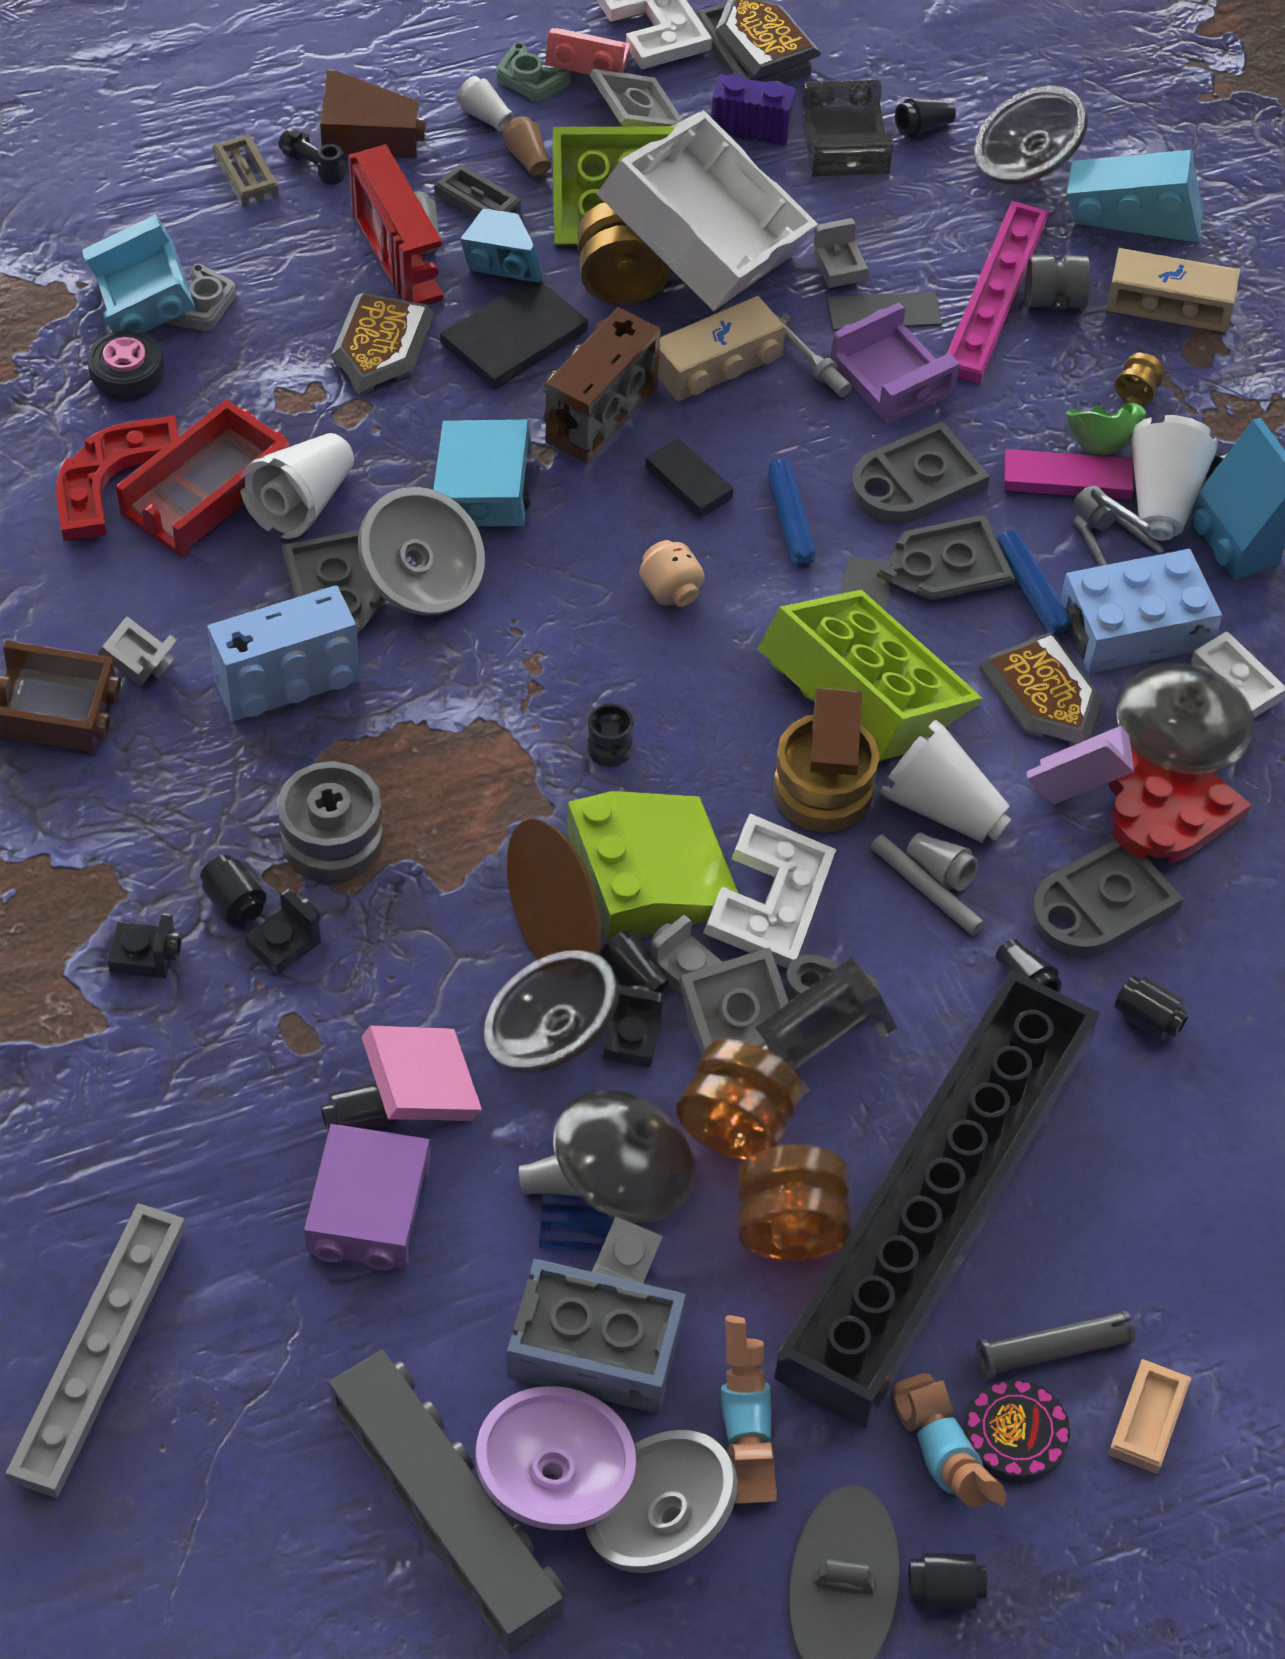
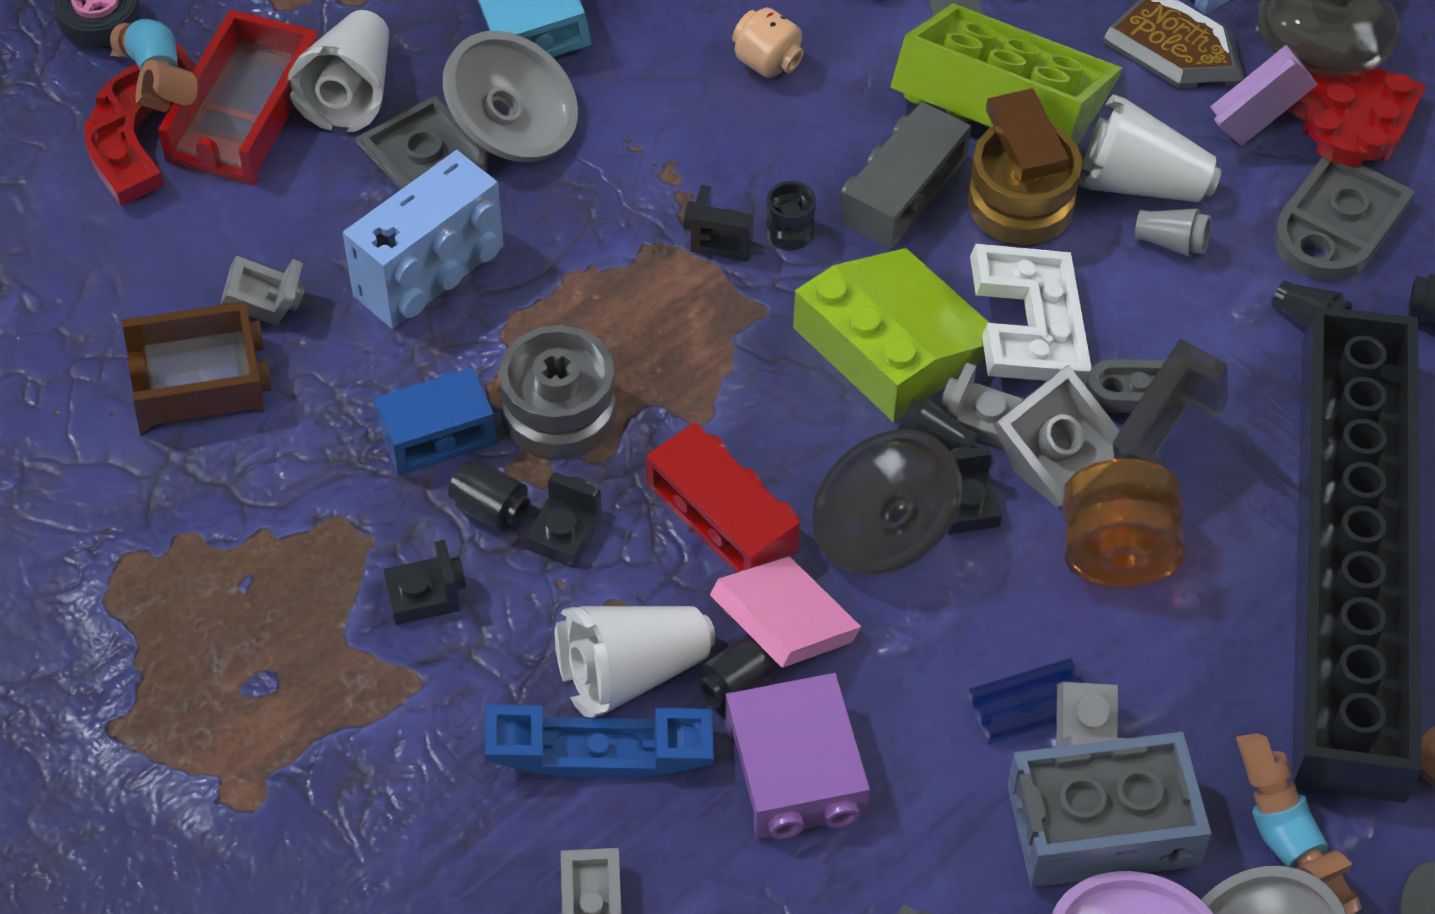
camera: 20 degrees left, 0 degrees up
reddish brown shield [507,819,601,981] -> none
light grey cone [519,1148,594,1198] -> none
clear smoke dish [554,1090,696,1223] -> none
clear orange wheel [738,1145,851,1261] -> none
light grey bar [870,834,985,936] -> none
none -> nougat piece [110,19,198,113]
none -> blue brick [374,367,497,476]
none -> blue slope [485,704,714,778]
none -> white cone [555,606,715,718]
none -> red brick [646,422,800,573]
none -> black bracket [683,185,754,261]
none -> dark grey brick [840,101,971,249]

